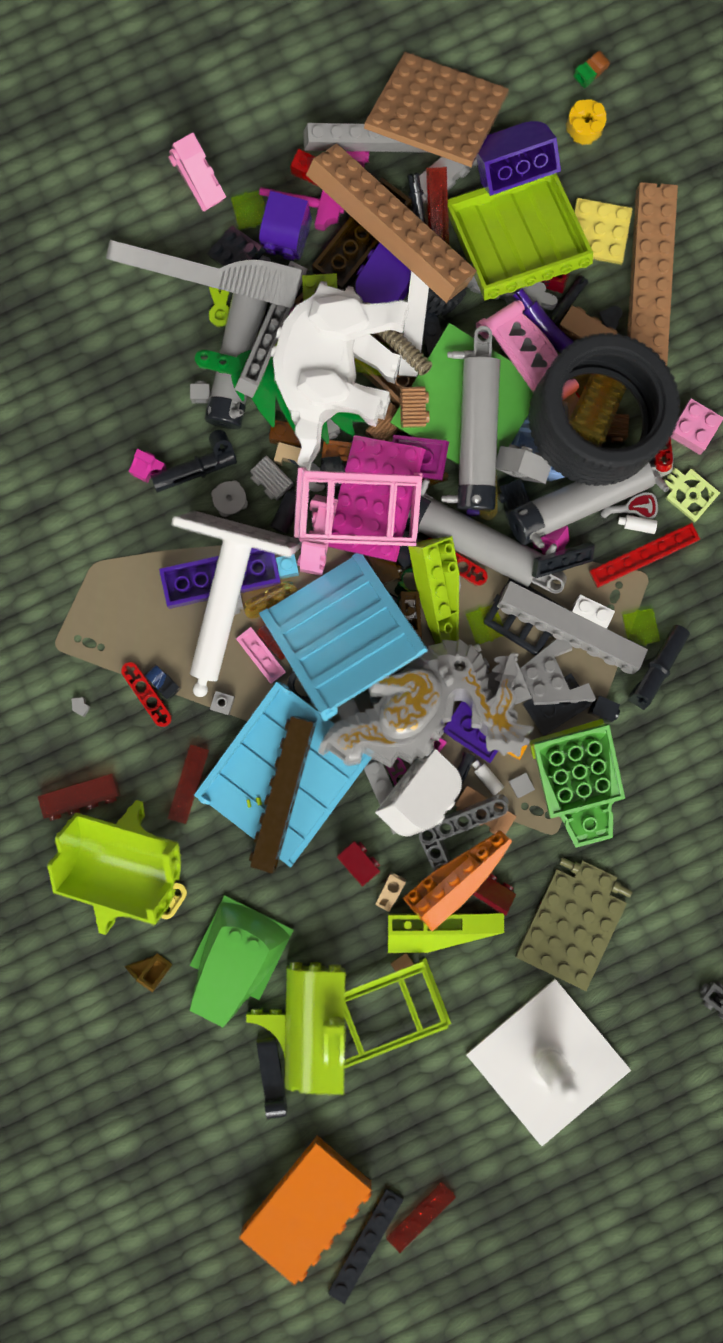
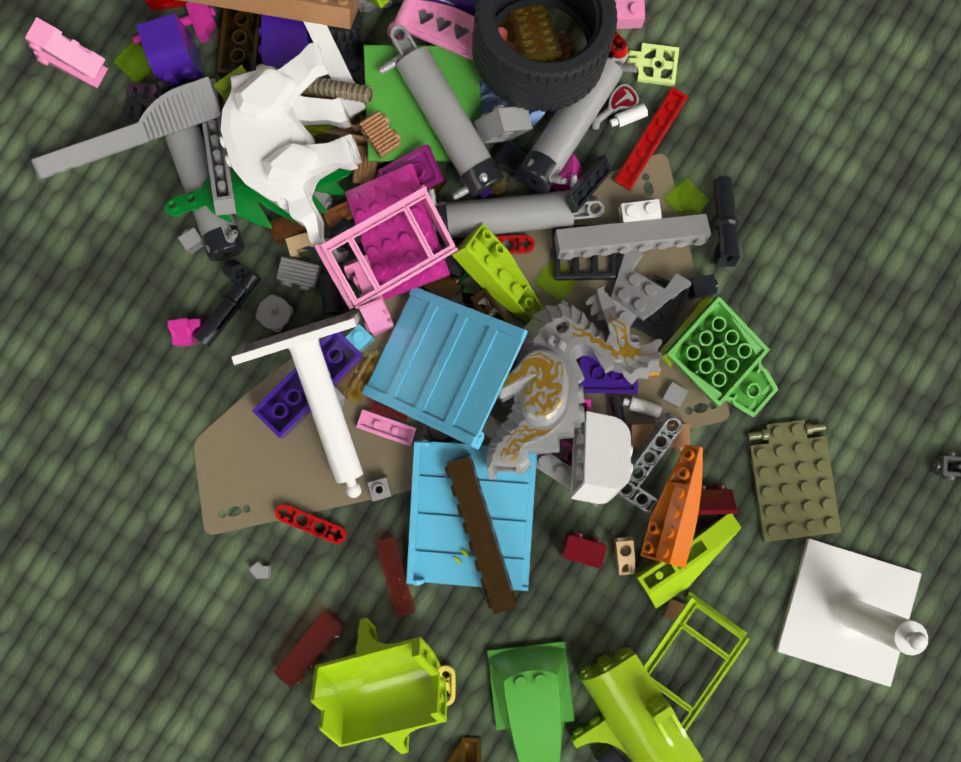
camera: 30 degrees left, 0 degrees up
leg [144,664,181,700] -> none
lime piece [209,287,230,327] -> none

